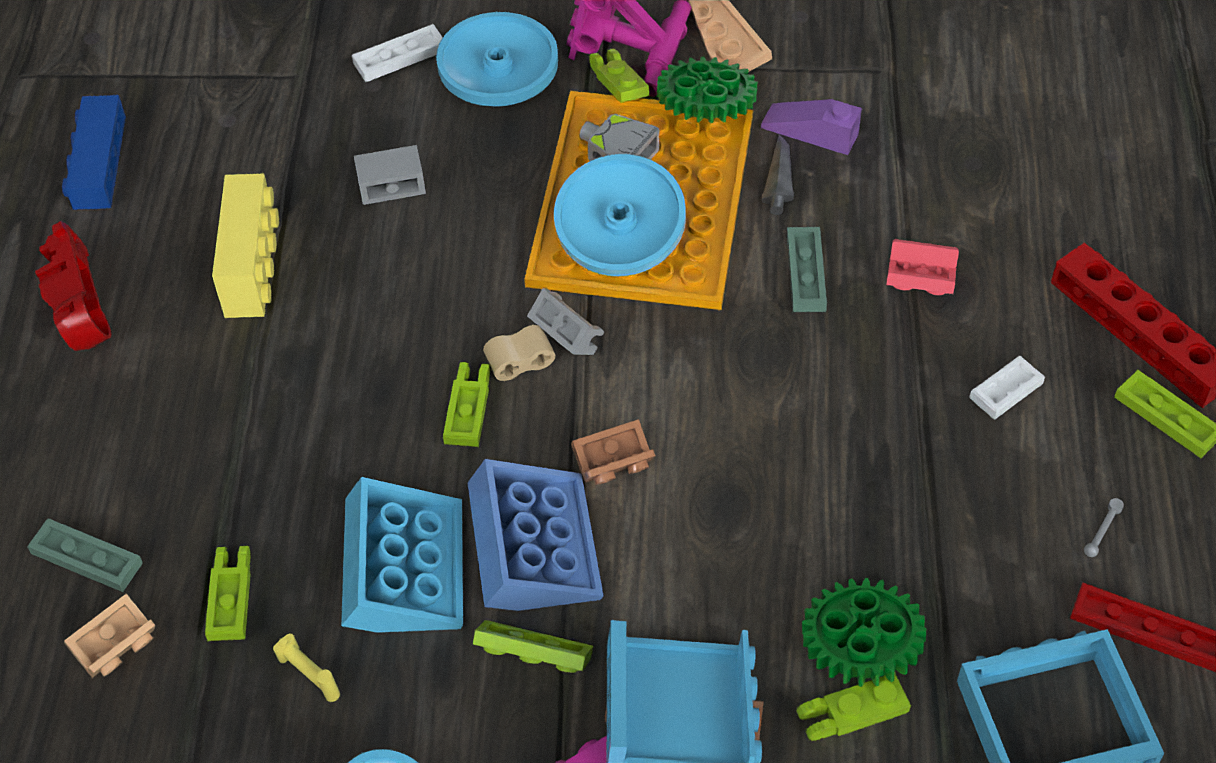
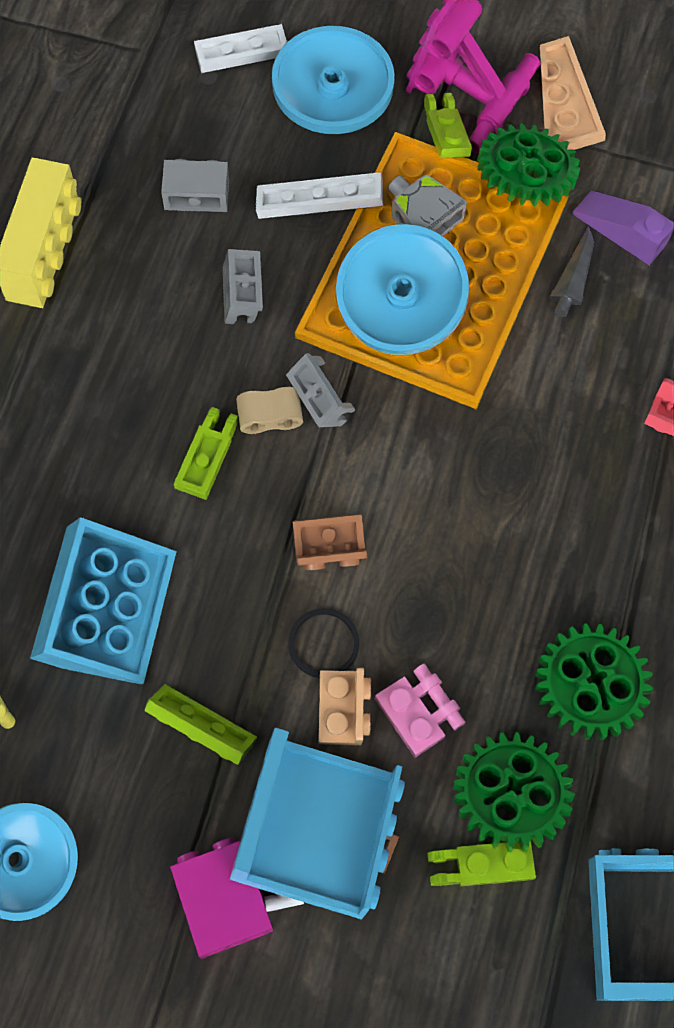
camera: 10 degrees right, 15 degrees up
medium blue slope [468,459,603,611] -> none
sand green plate [787,227,827,312] -> none
none -> light grey hinge [222,249,263,324]
none -> white plate [256,172,383,219]
none -> black piece [288,608,359,678]
none -> light nougat bracket [318,668,371,745]
none -> bright pink plate [374,664,466,758]
none -> green gear [535,624,653,740]

